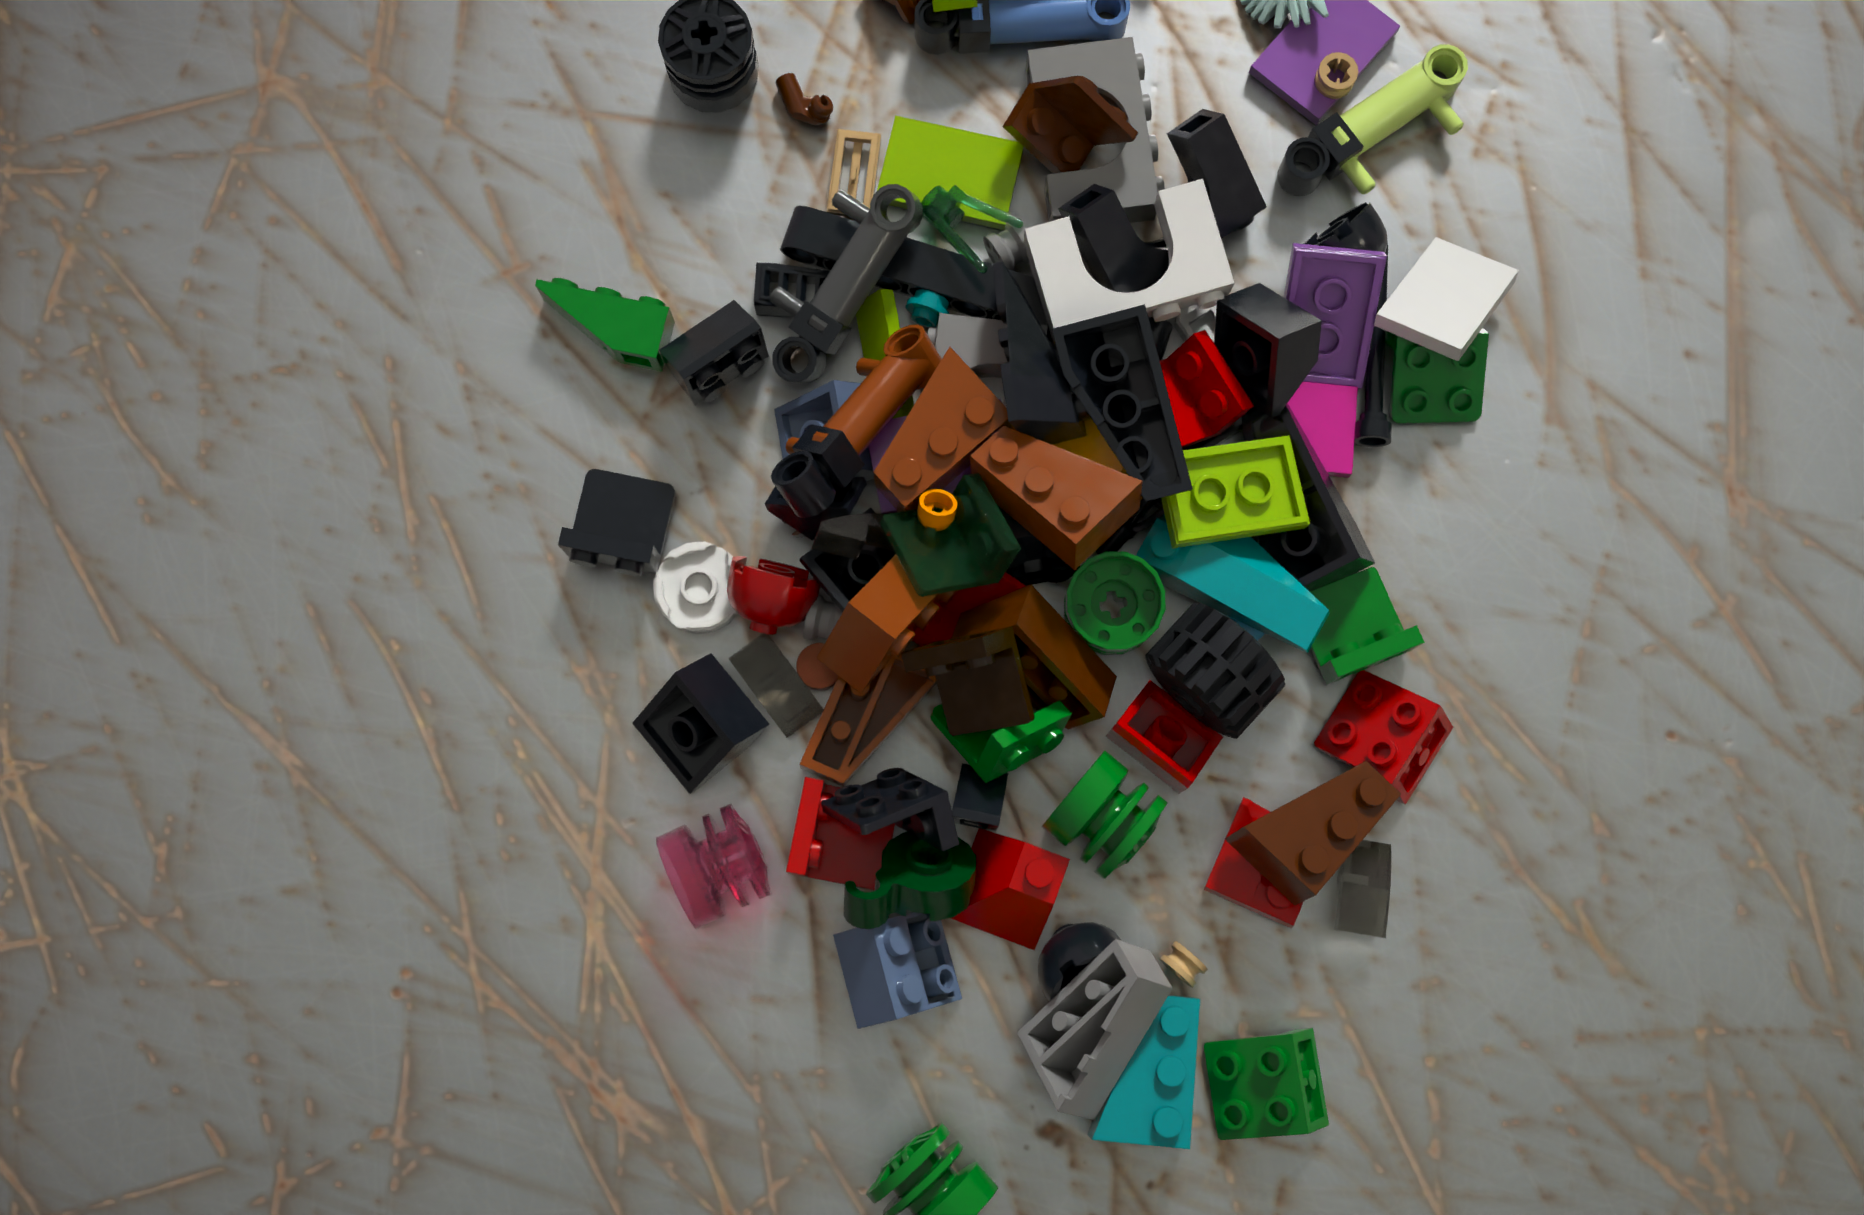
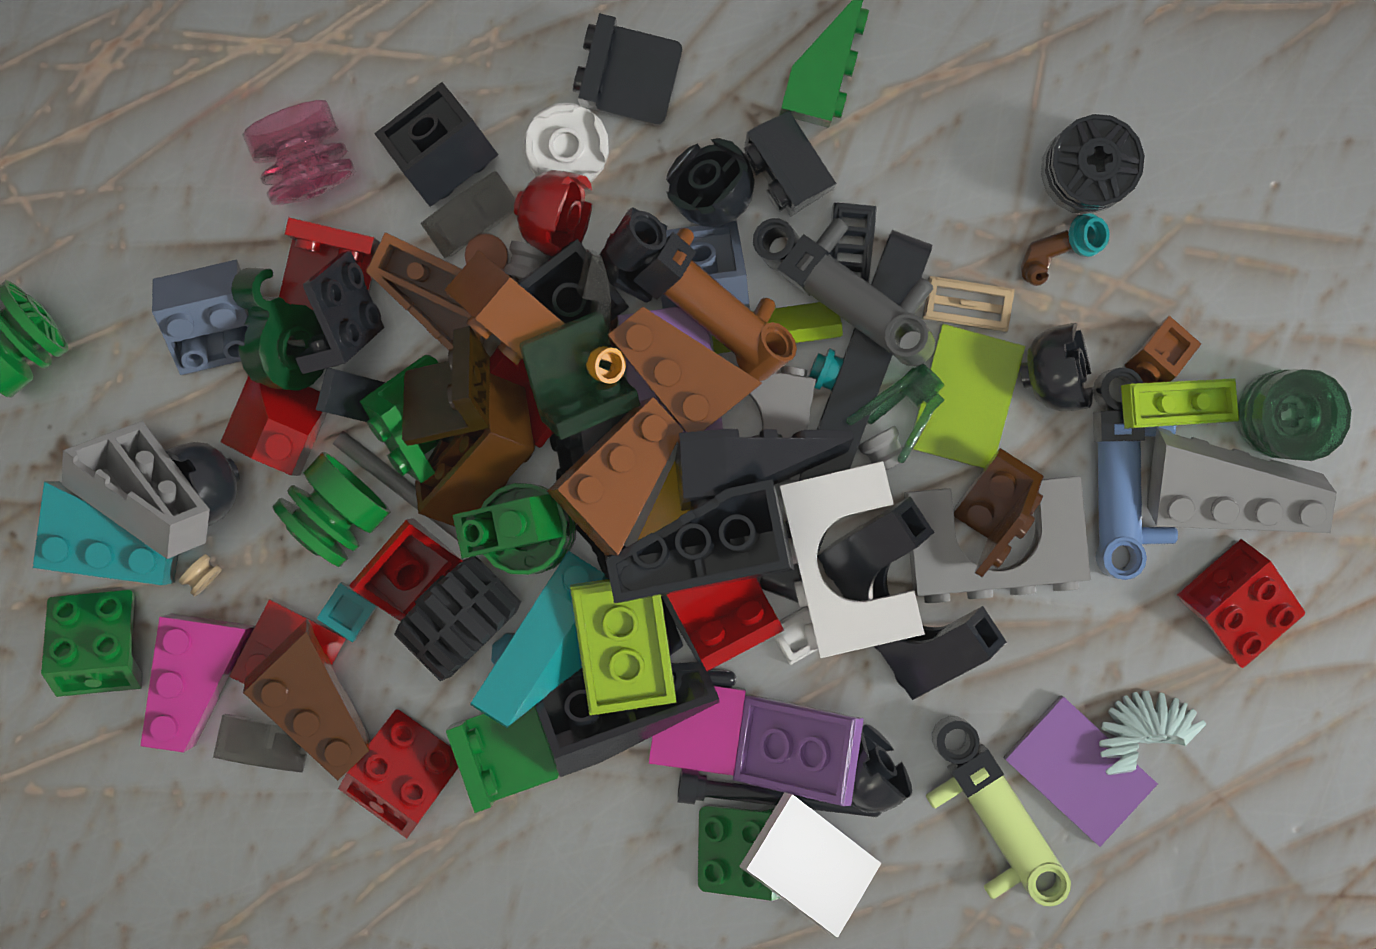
camera: 95 degrees right, 10 degrees up
black slope [1214,283,1322,418] -> none
tan bush [1314,52,1359,99] -> none
none -> dark pink wedge [140,613,255,753]
none -> teal plate [316,582,377,642]
none -> light grey bar [333,431,458,541]
none -> green slope [453,494,563,559]
none -> black cylinder [666,138,755,228]
none -> black cylinder [1020,323,1093,411]
none -> teal plate [1069,213,1110,257]

